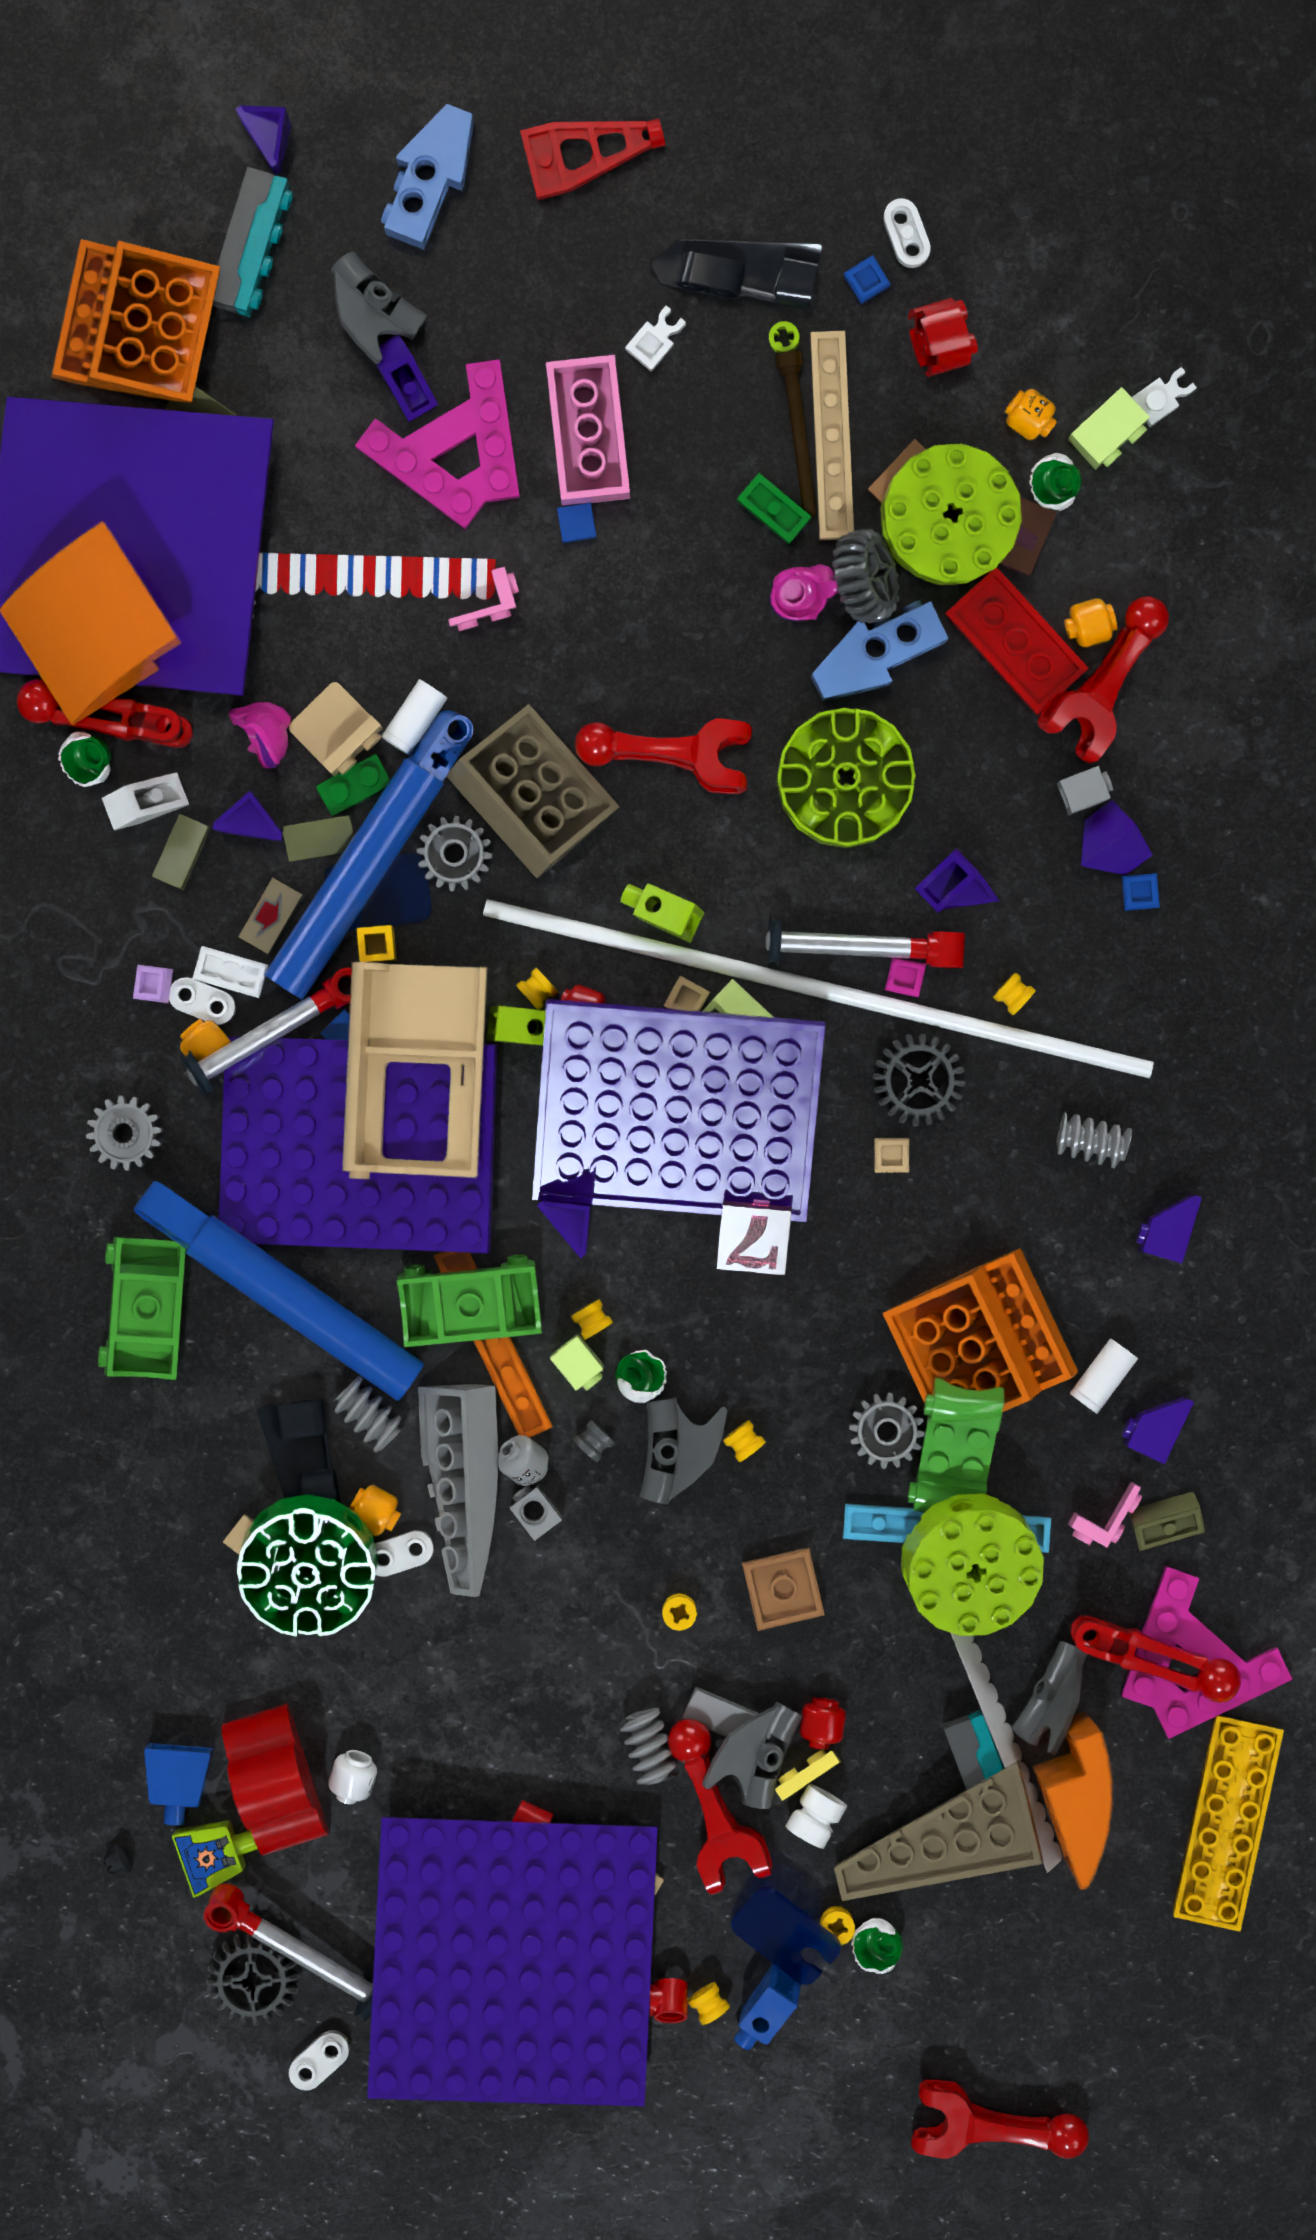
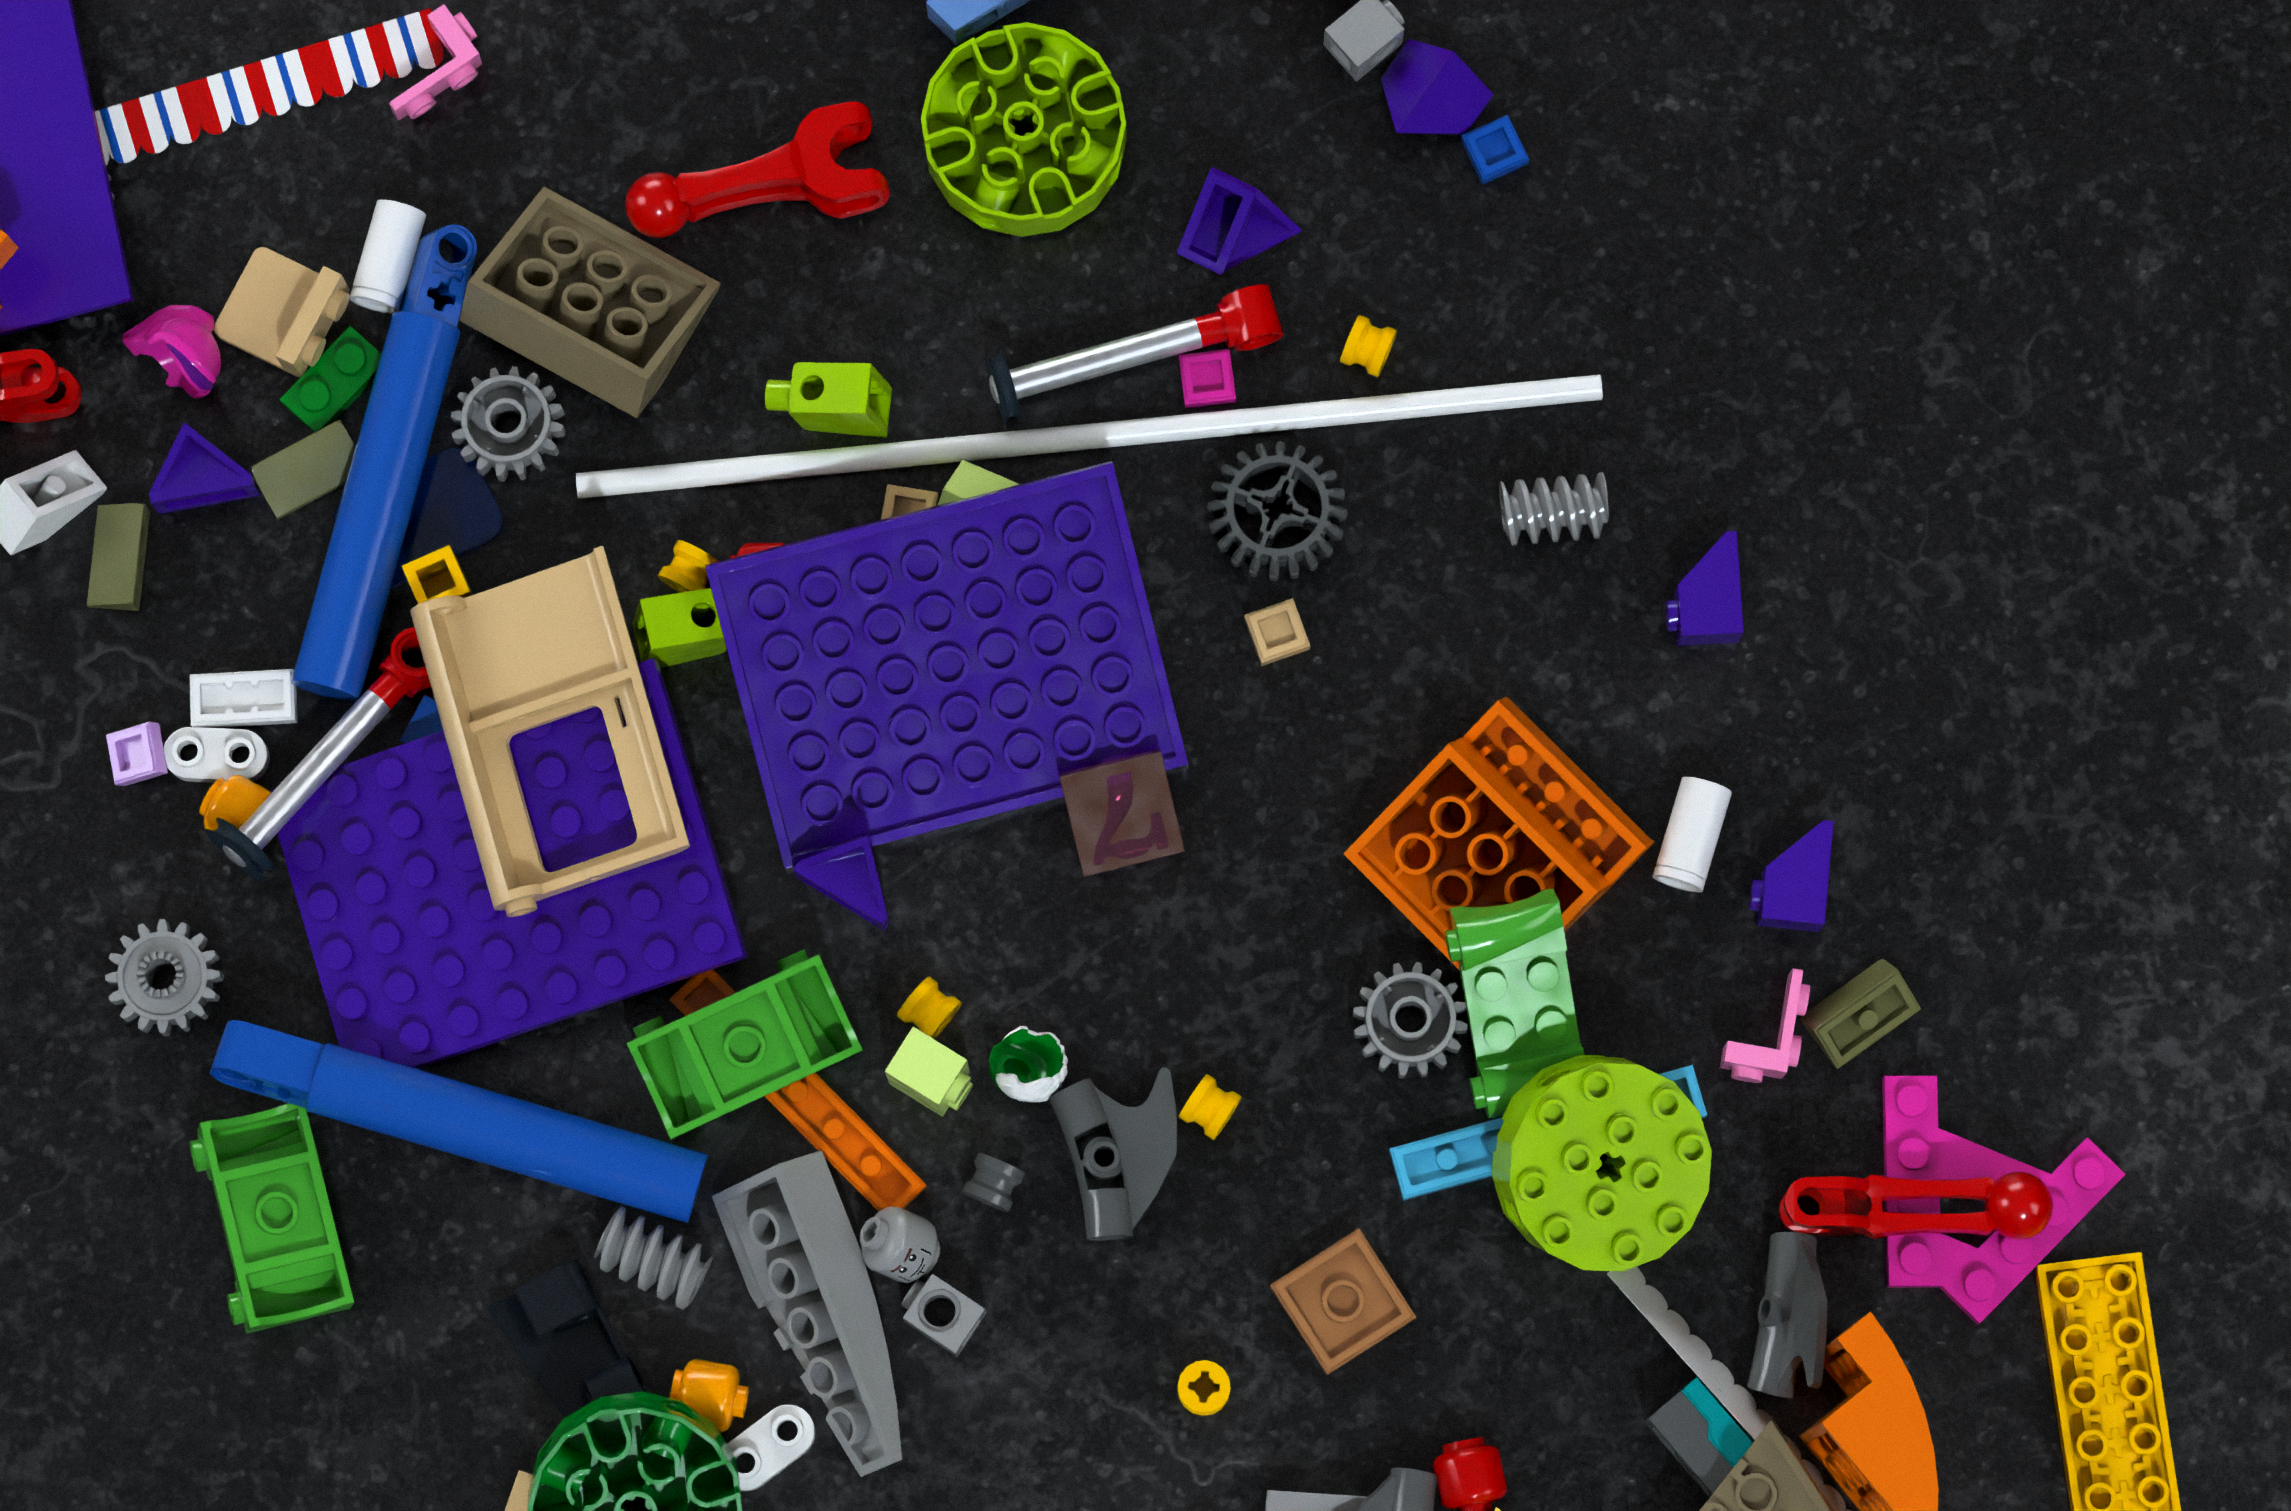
camera: 15 degrees left, 10 degrees down
dark tan tile [238,877,303,954] -> none

